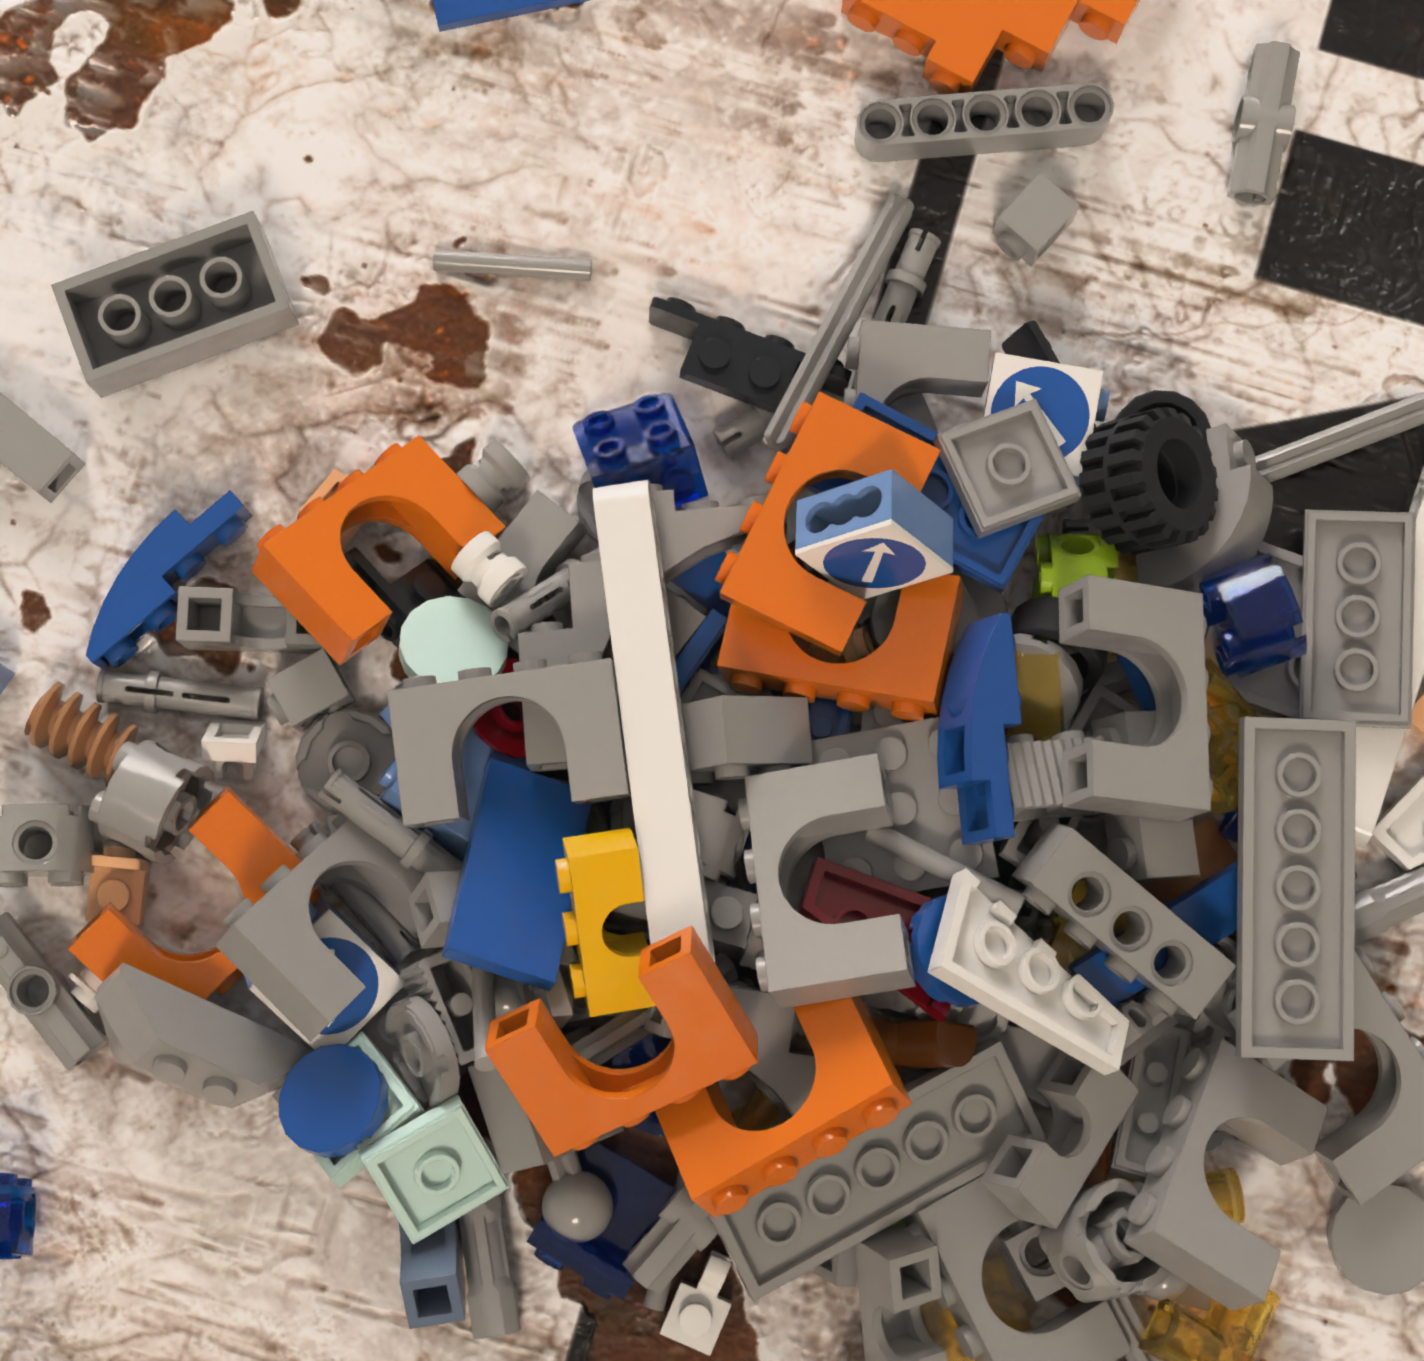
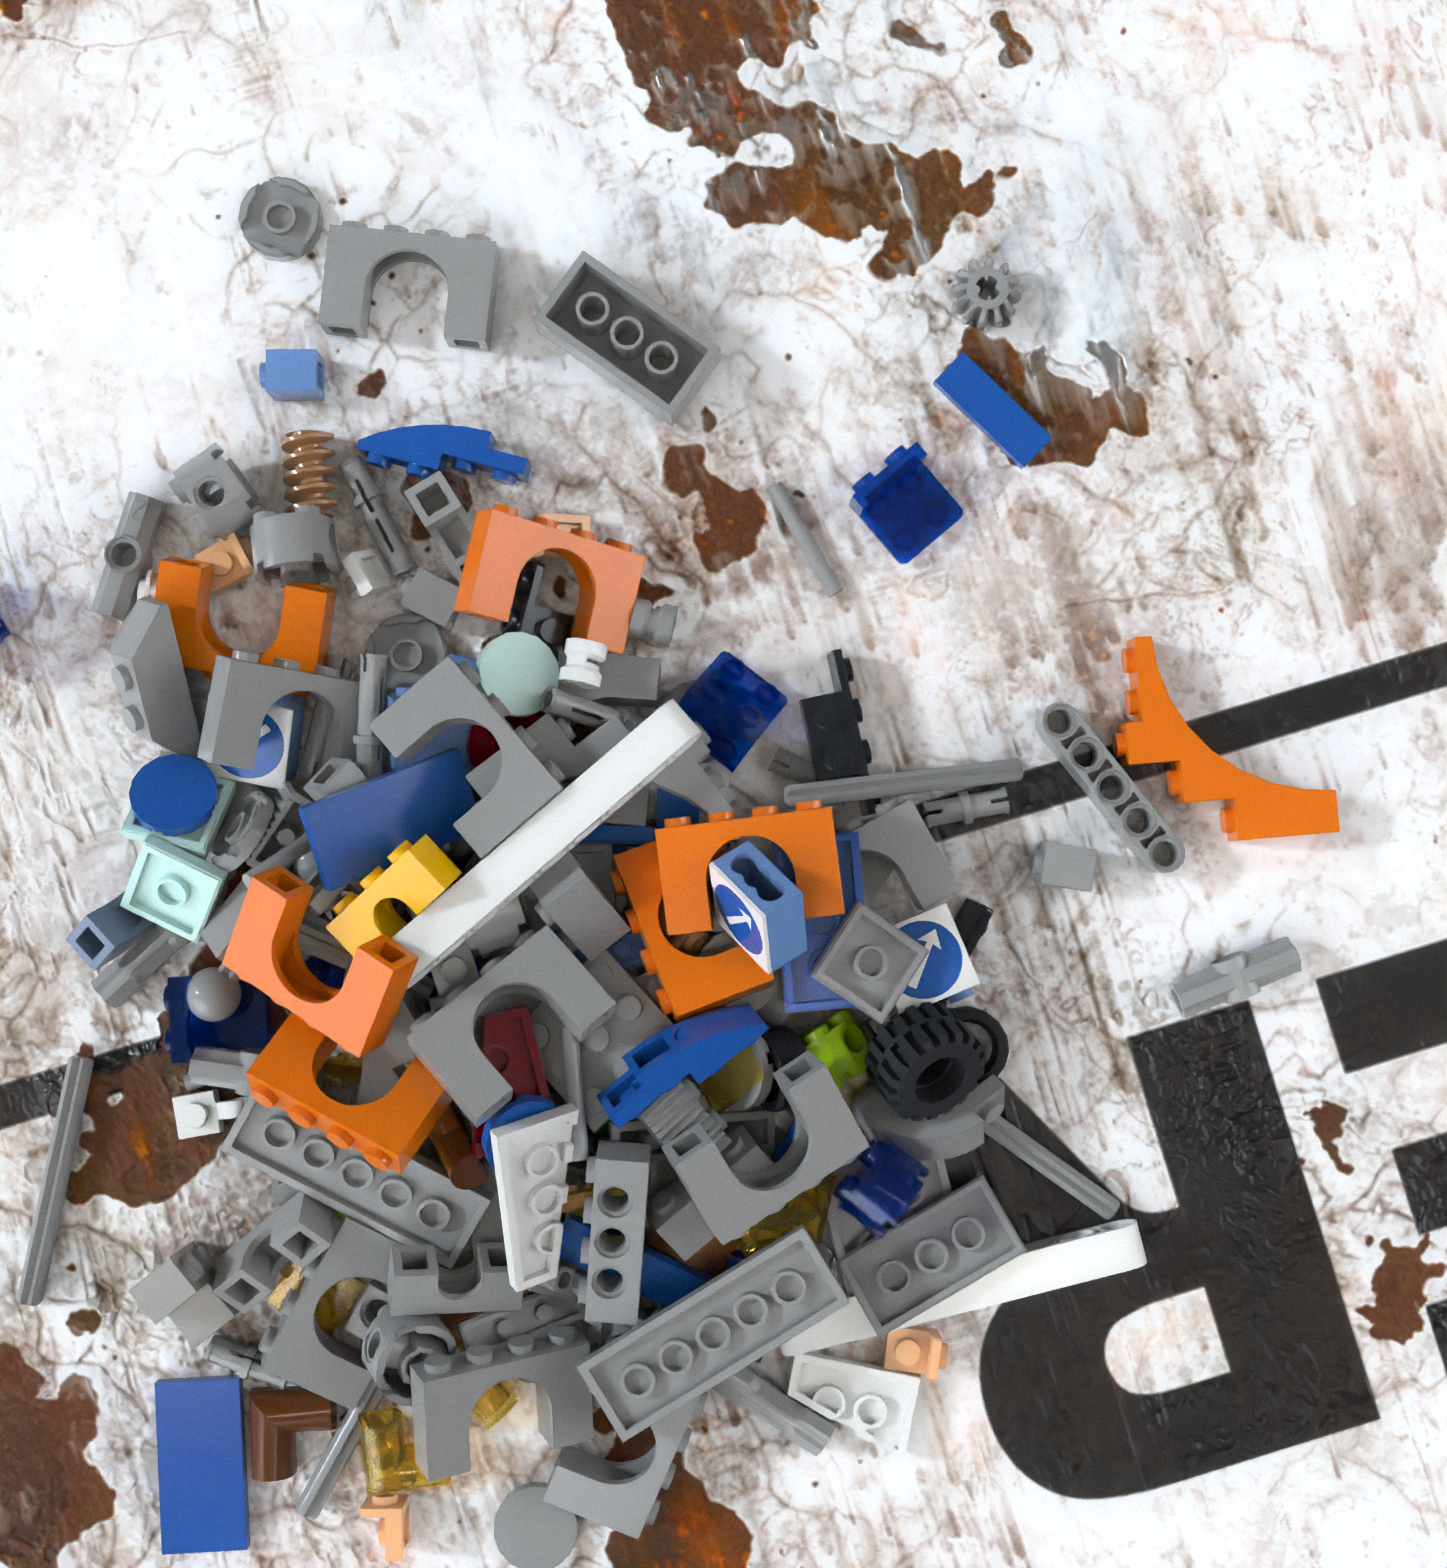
camera: 55 degrees right, 5 degrees up
none -> clear blue bracket [849,442,963,565]

